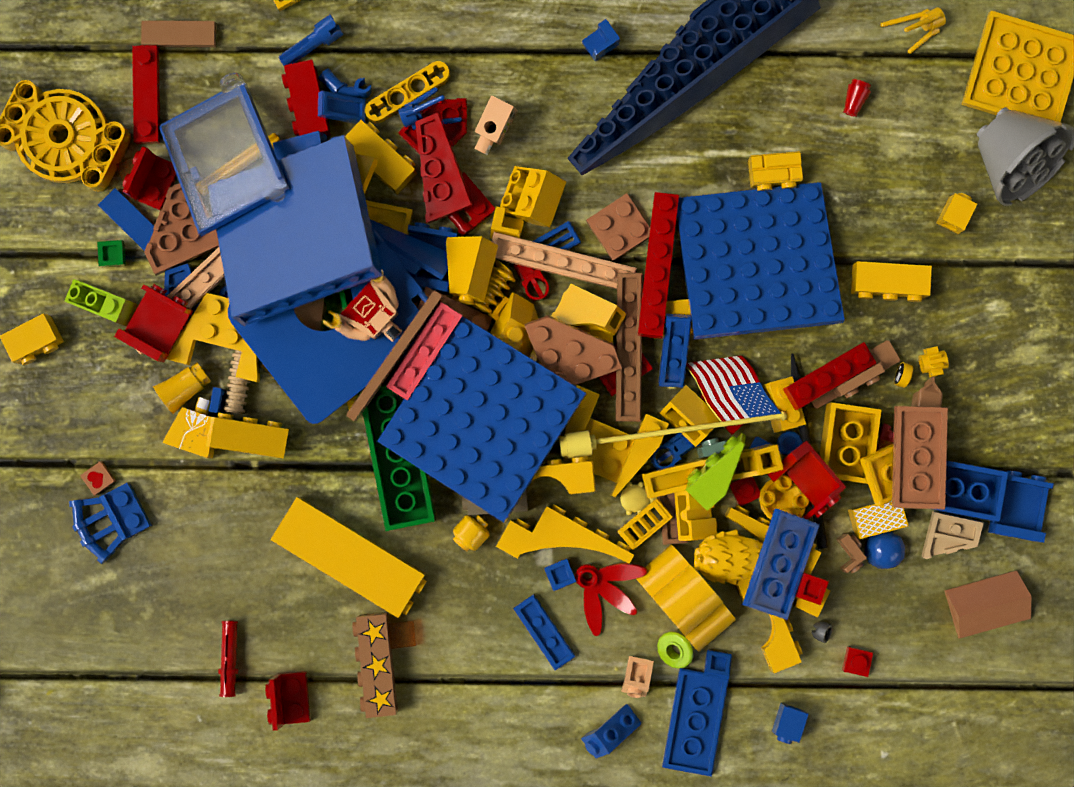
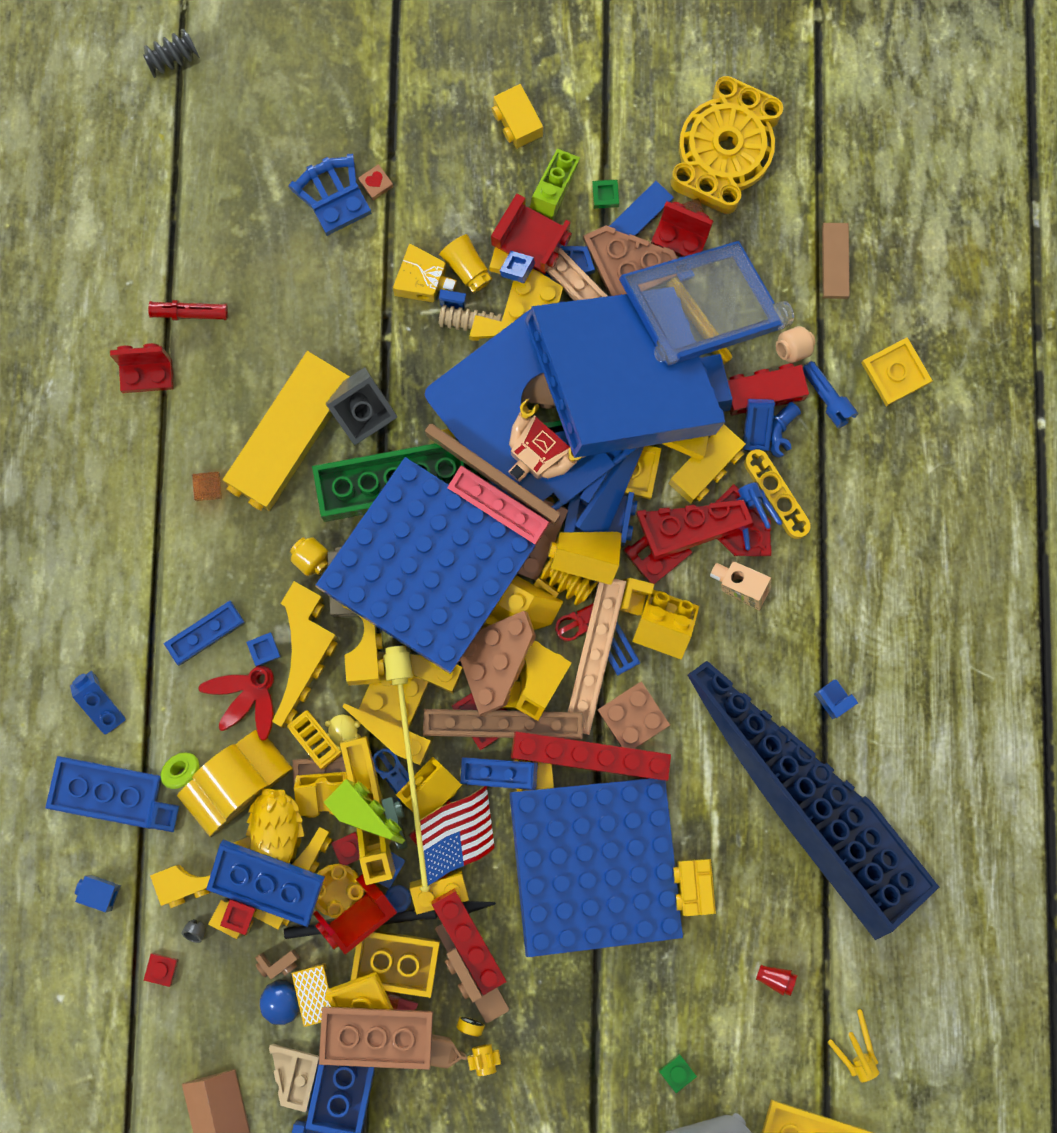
camera: 85 degrees right, 5 degrees down
red plate [132,45,160,144] -> none
yellow brick [206,413,289,459] -> none
medium nougat brick [352,612,398,718] -> none
light nougat bracket [621,656,654,698] -> none
yellow brick [851,261,932,302] -> none
yellow brick [936,193,977,234] -> none
none -> dark grey slope [326,367,397,446]
none -> plate [500,251,535,283]
none -> green plate [658,1054,697,1093]
none -> light nougat head [776,326,815,363]

